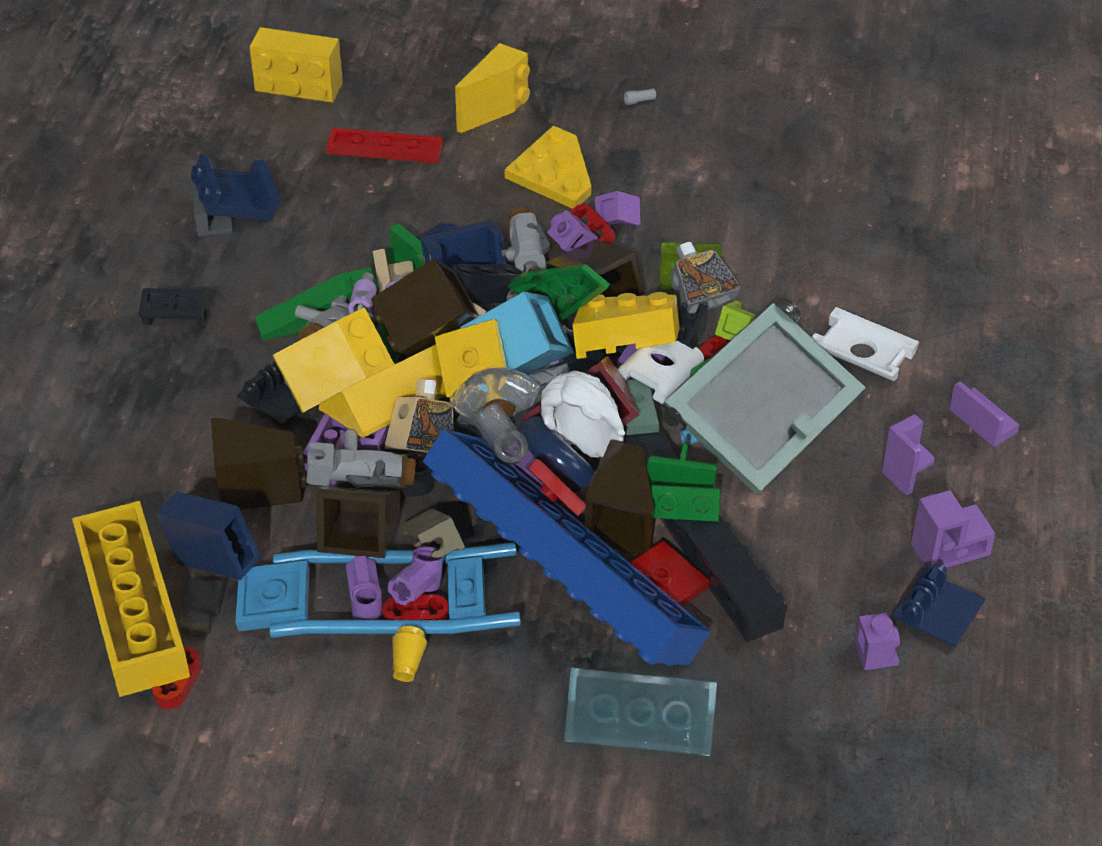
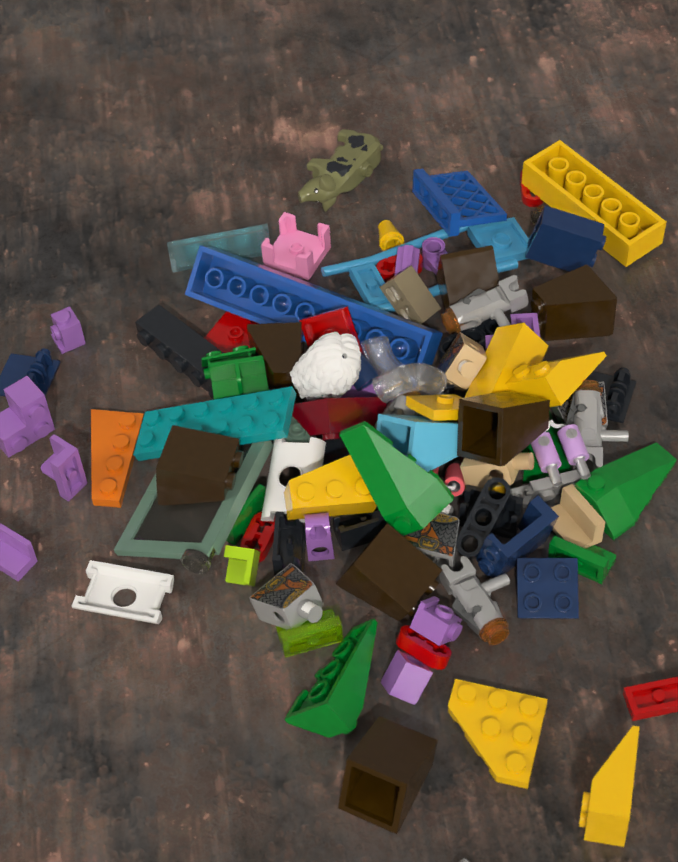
camera: 165 degrees right, 5 degrees up
none -> orange wing [91,409,144,508]
none -> teal plate [133,386,297,461]
none -> dark brown slope [156,425,244,506]
none -> bright pink panel [261,212,331,281]
none -> green wedge [284,619,378,738]
none -> olive animal [298,129,384,212]
none -> dark brown slope [338,716,438,834]
none -> blue fence [412,169,507,237]

